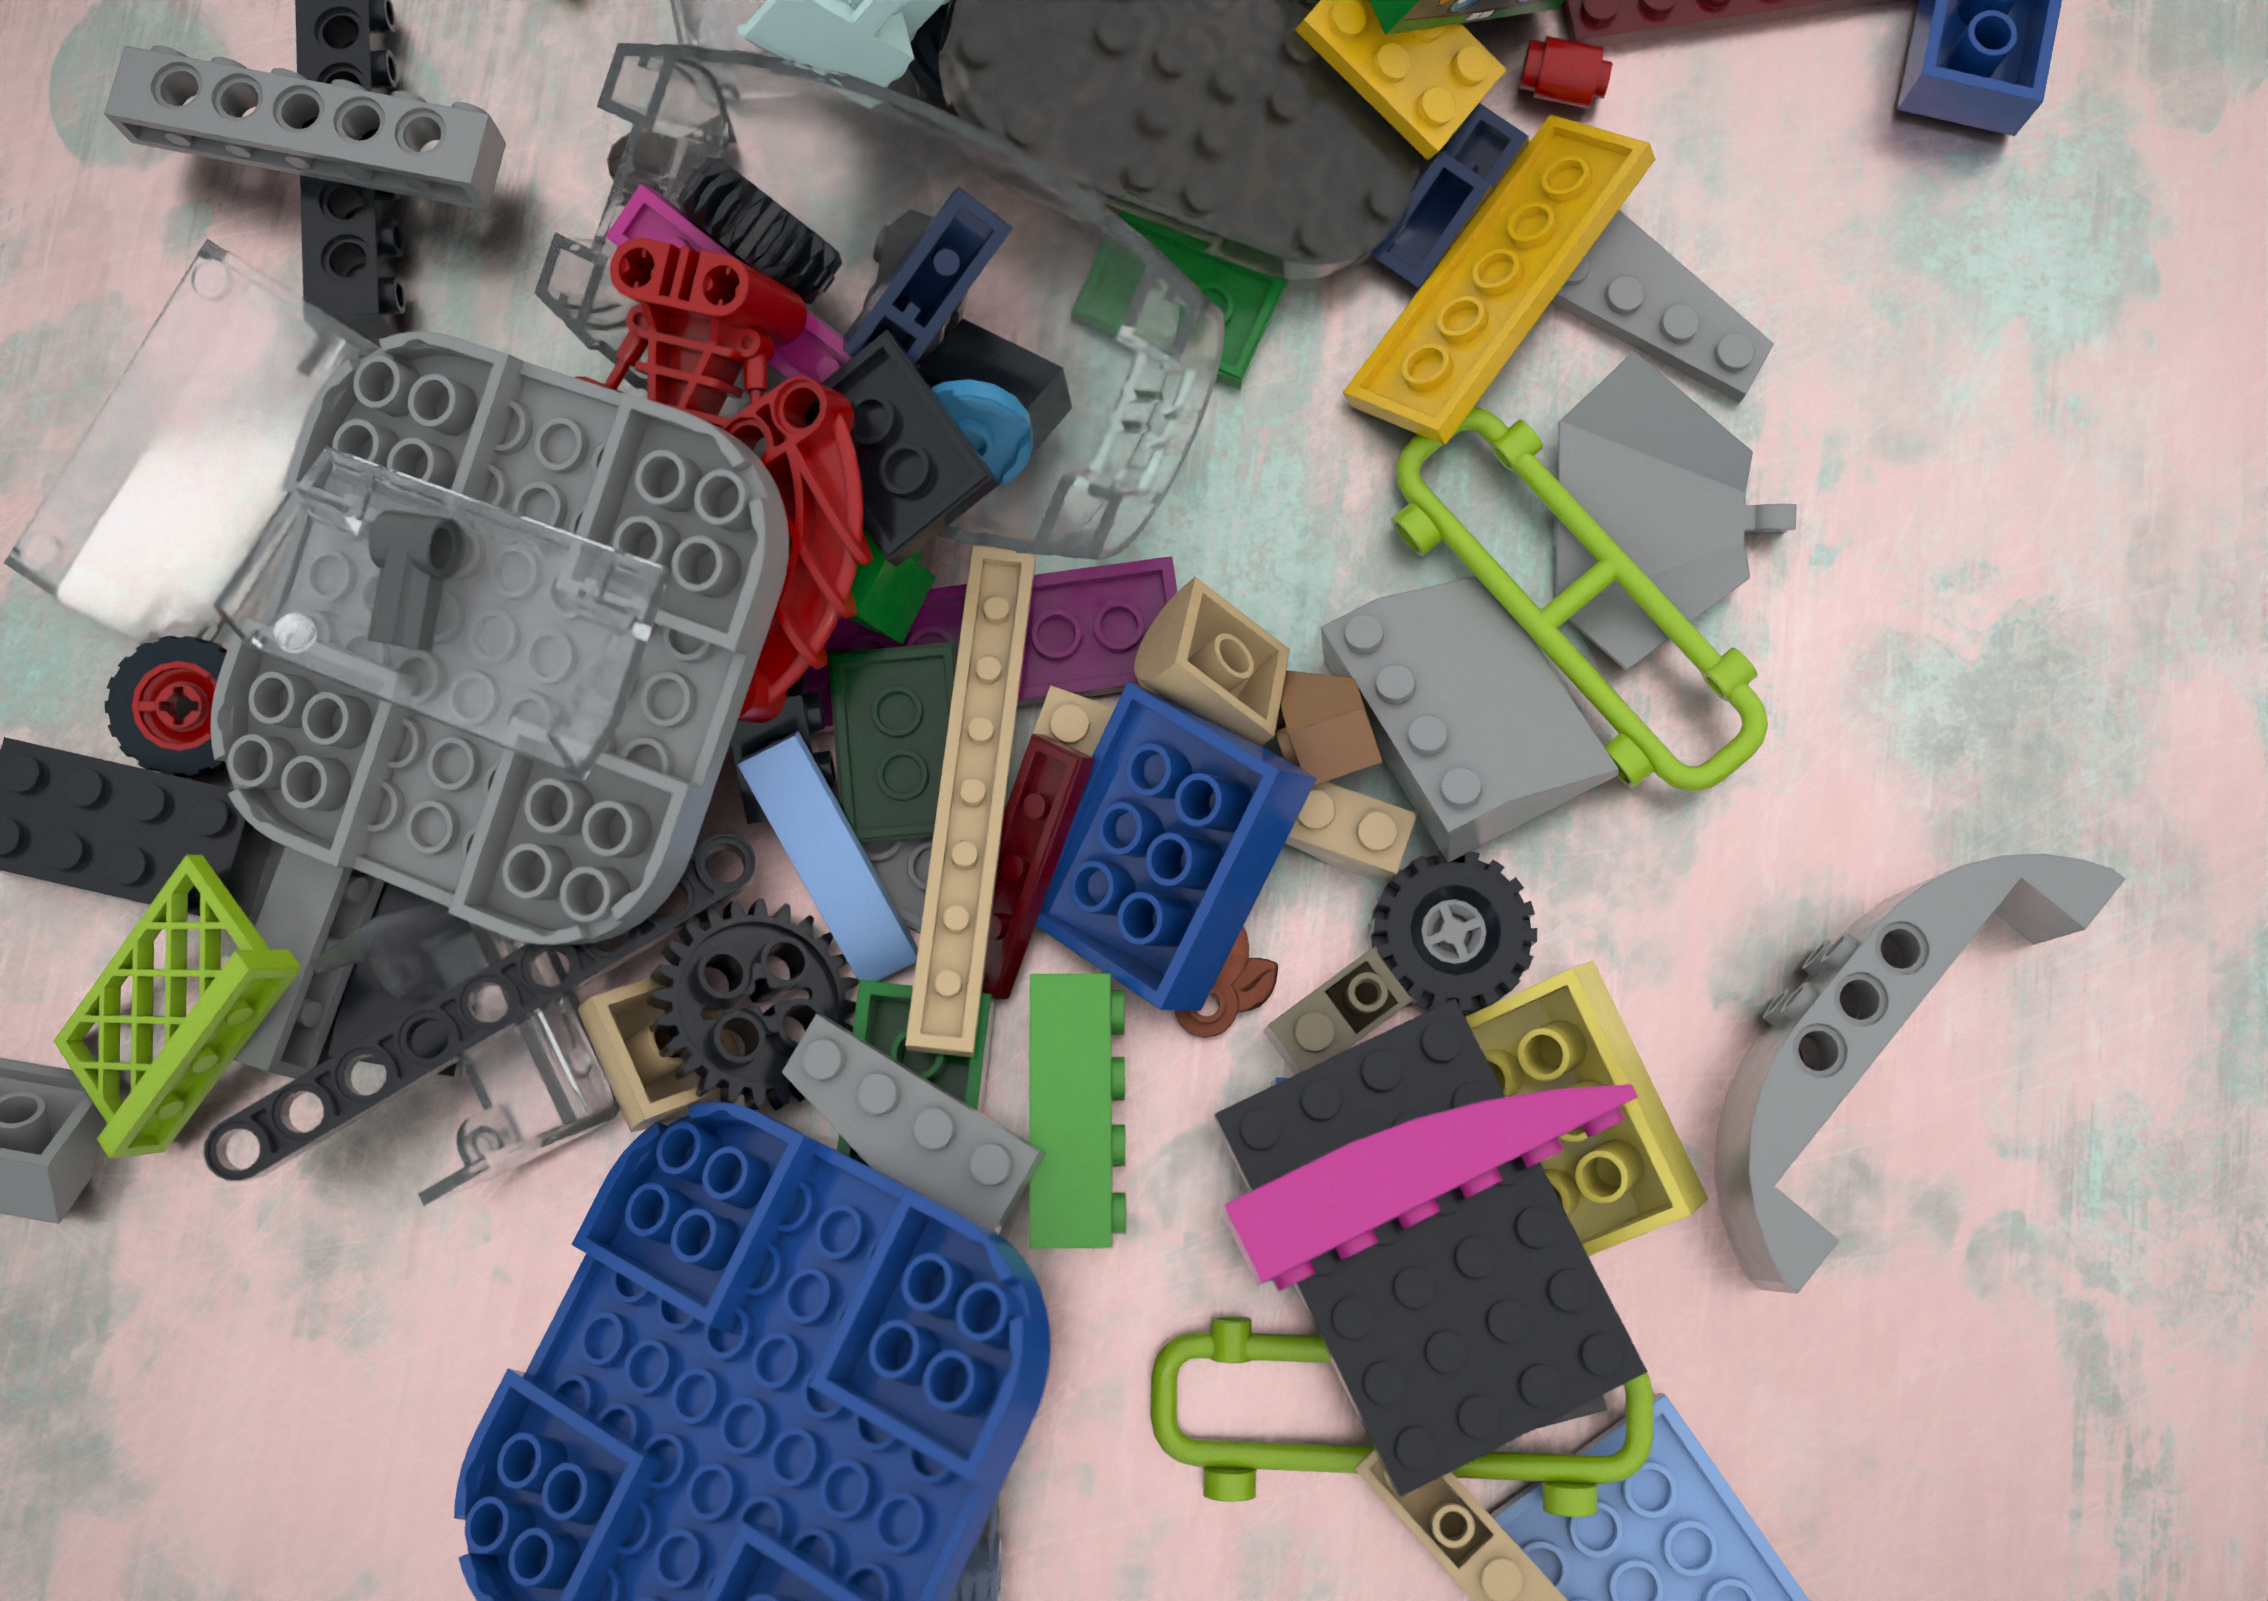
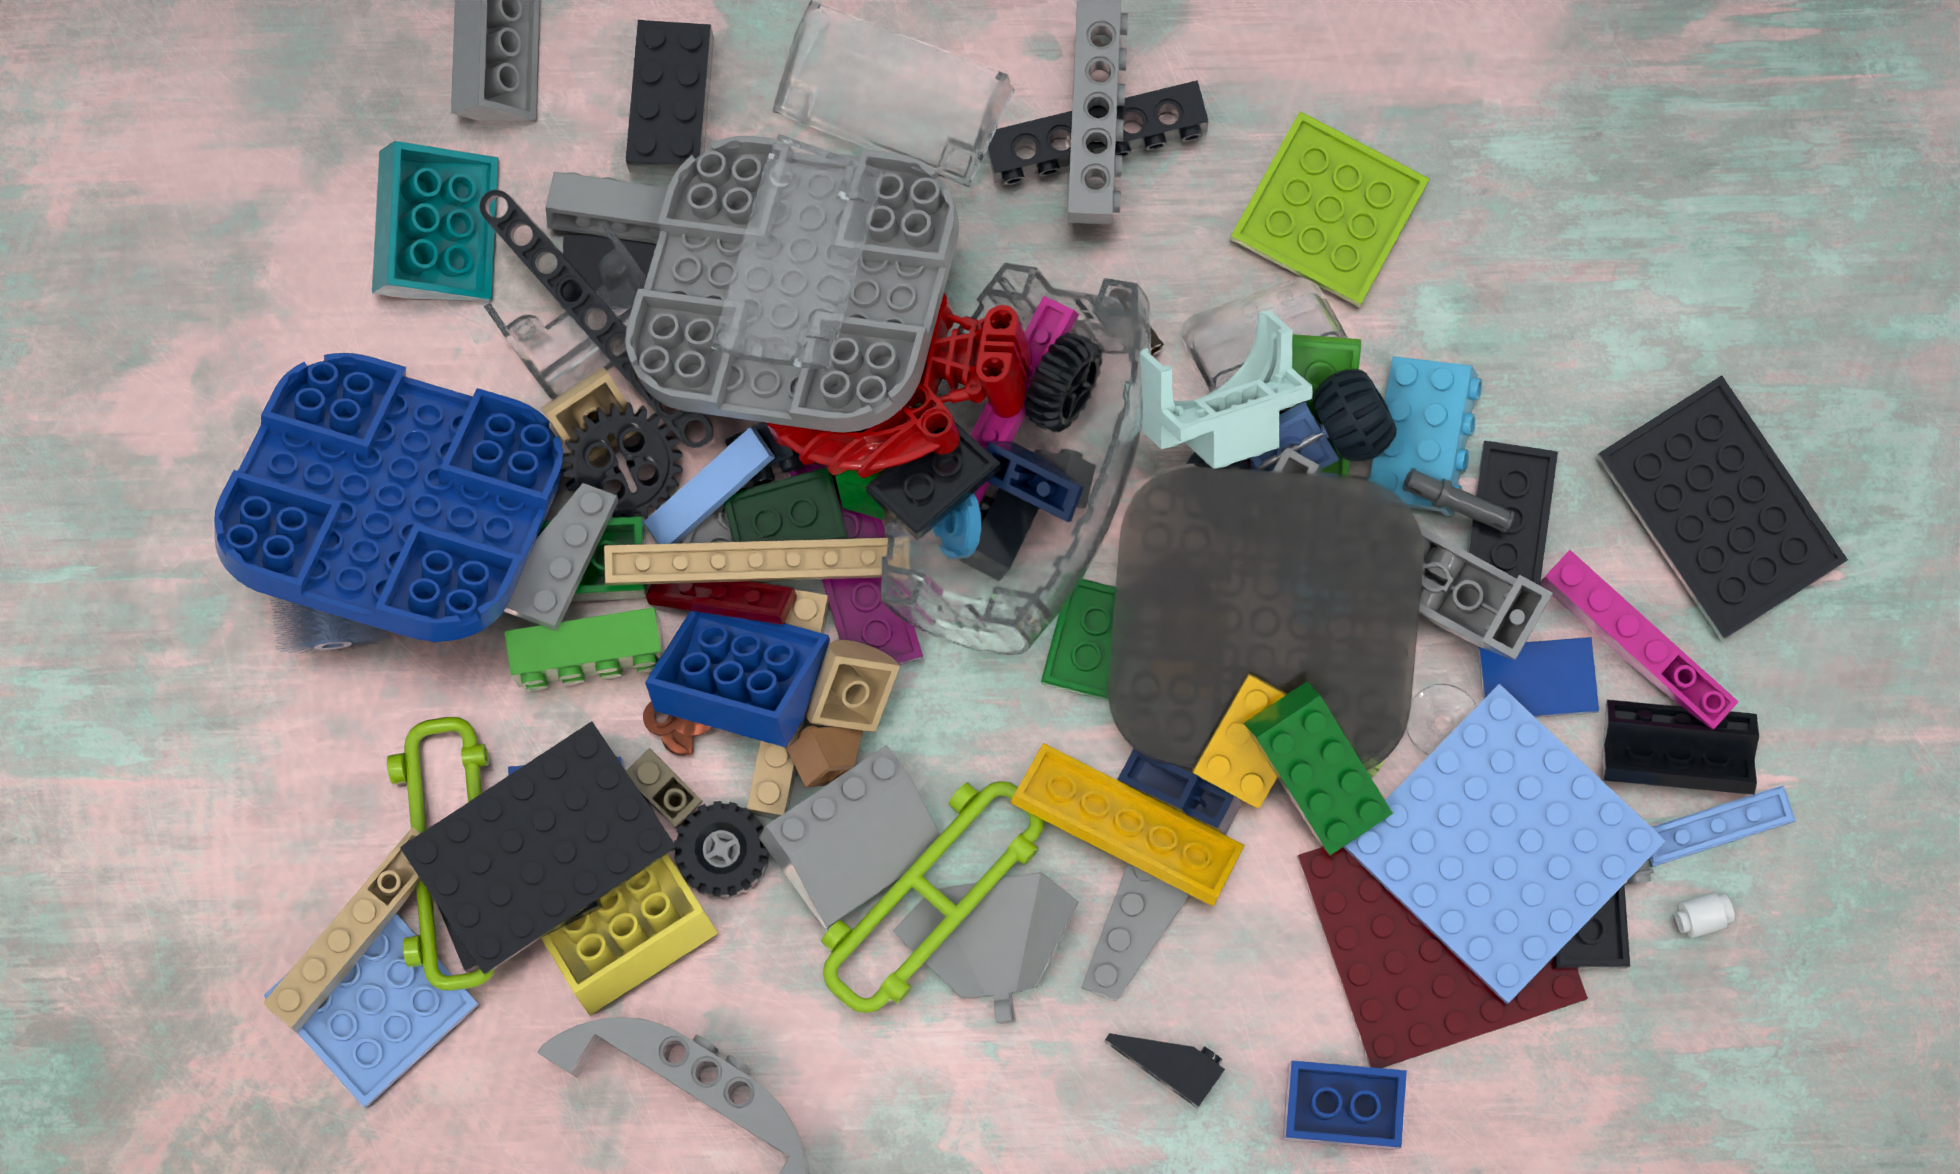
camera: 85 degrees right, 0 degrees up
lime fence [53,855,302,1159] -> none
wheel [105,635,227,777] -> none
dark grey piece [367,509,465,652] -> none
dark pink slope [1221,1084,1638,1291] -> none
red brick [1519,36,1612,109] -> none
none -> teal slope [372,141,498,301]
none -> black slope [1105,1033,1225,1109]

